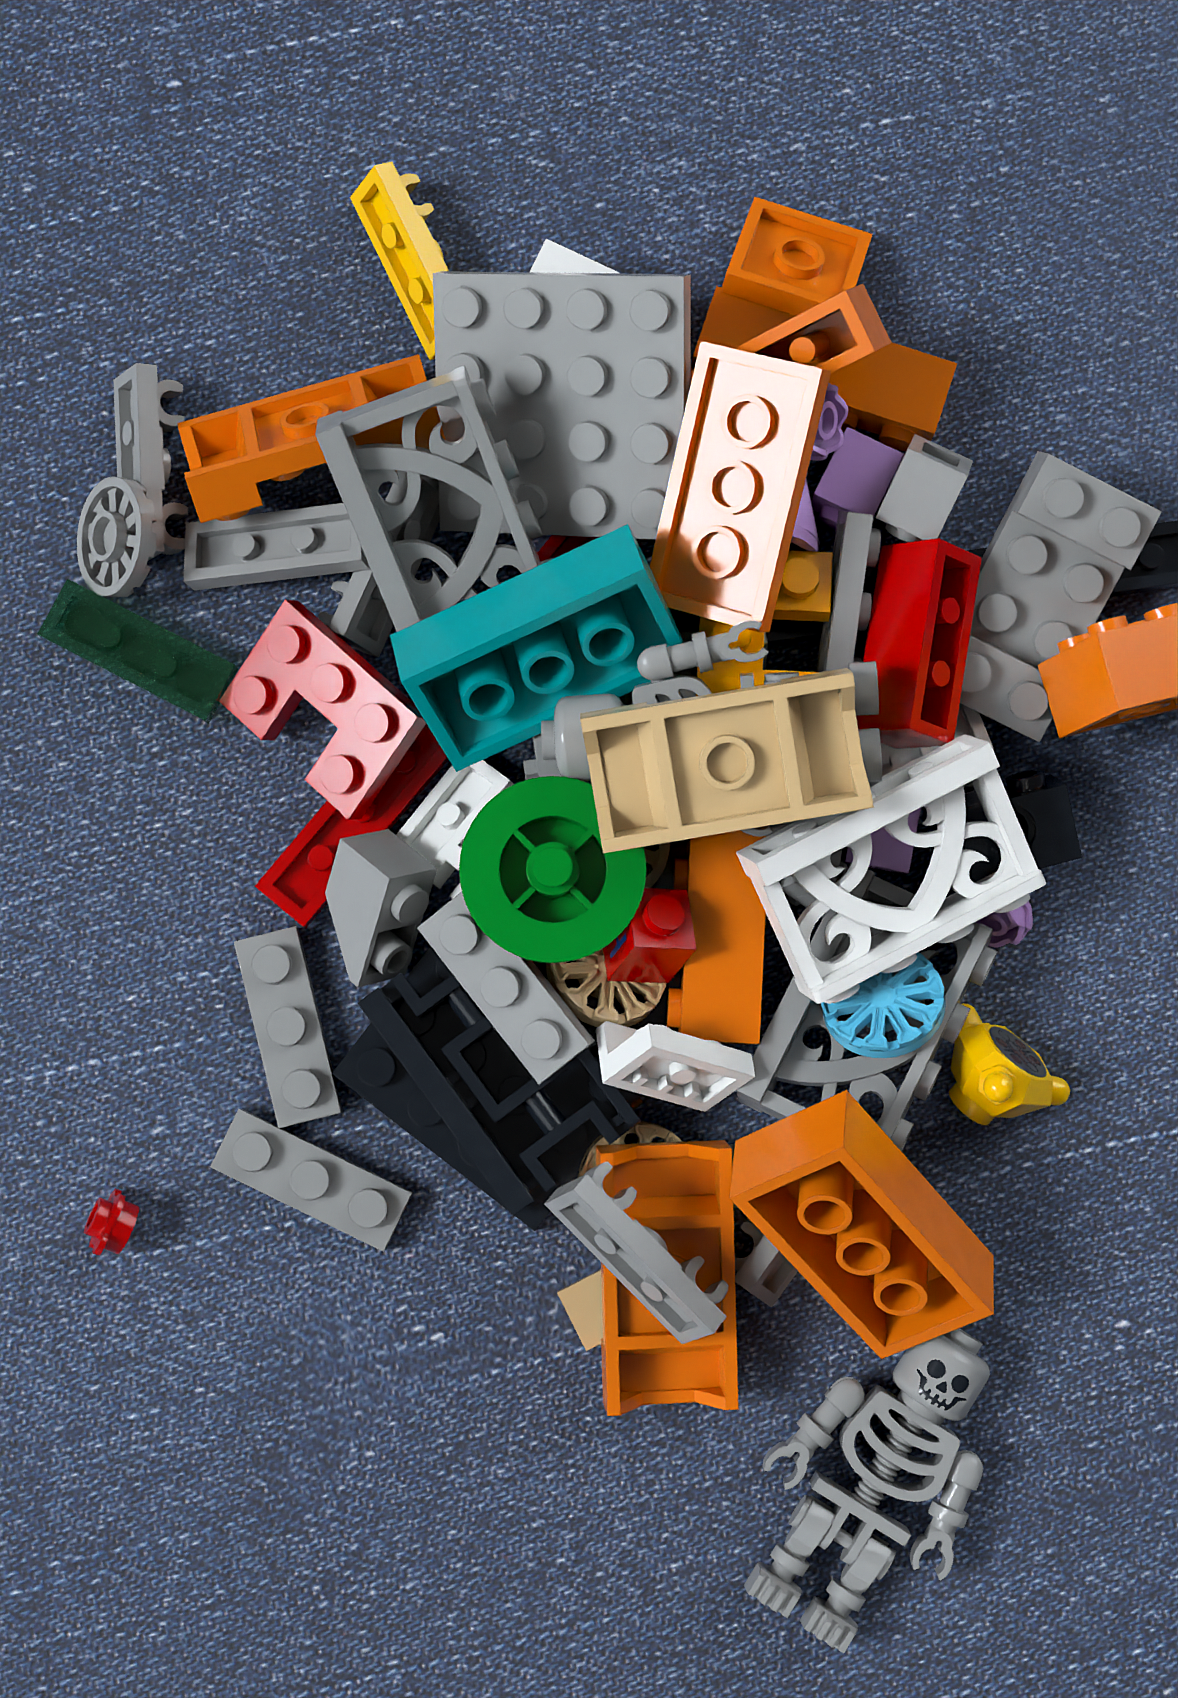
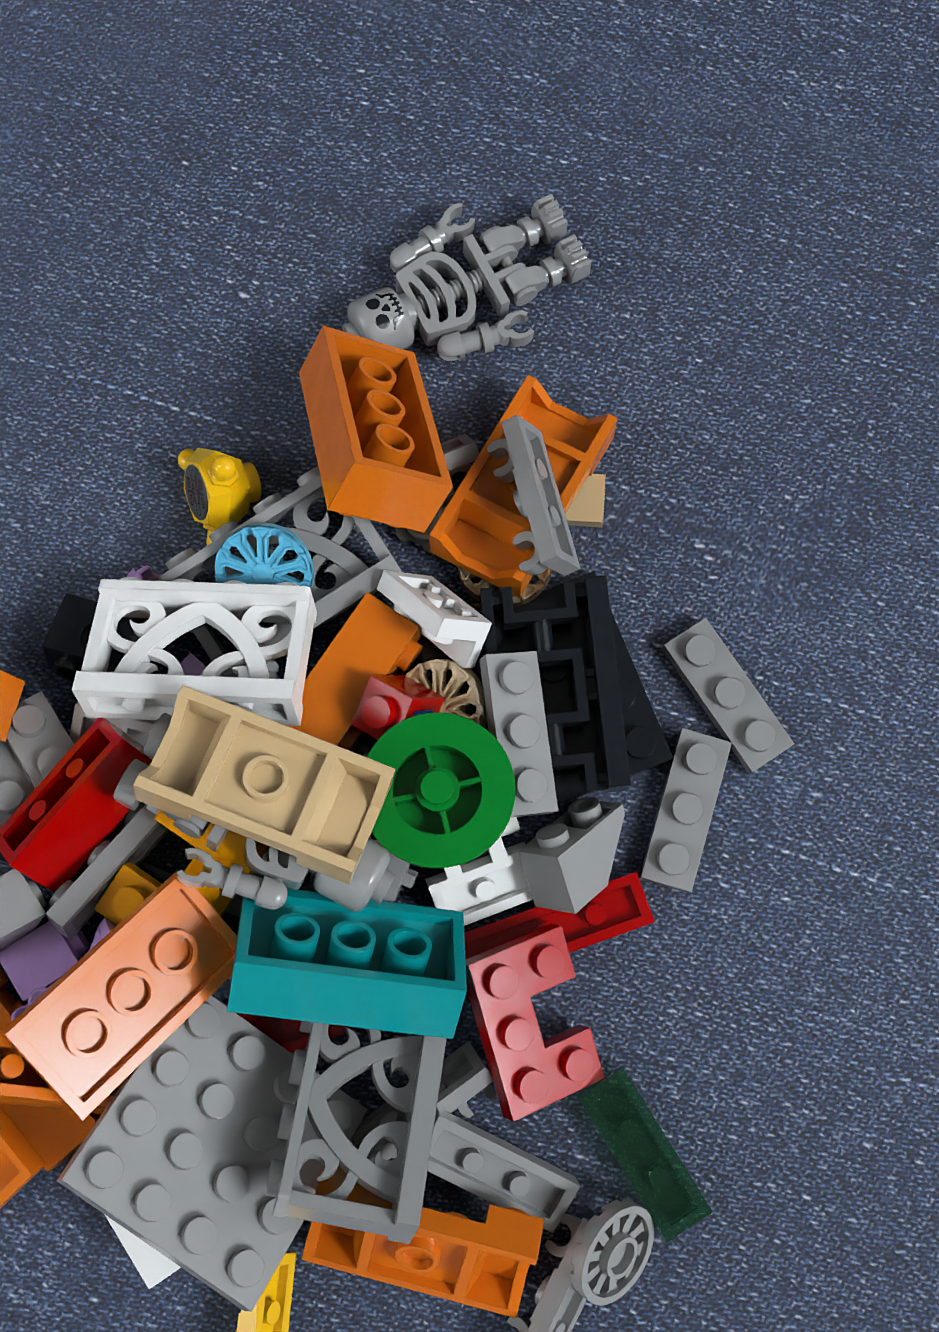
camera: 150 degrees left, 5 degrees down
red plate [84,1188,139,1256] -> none

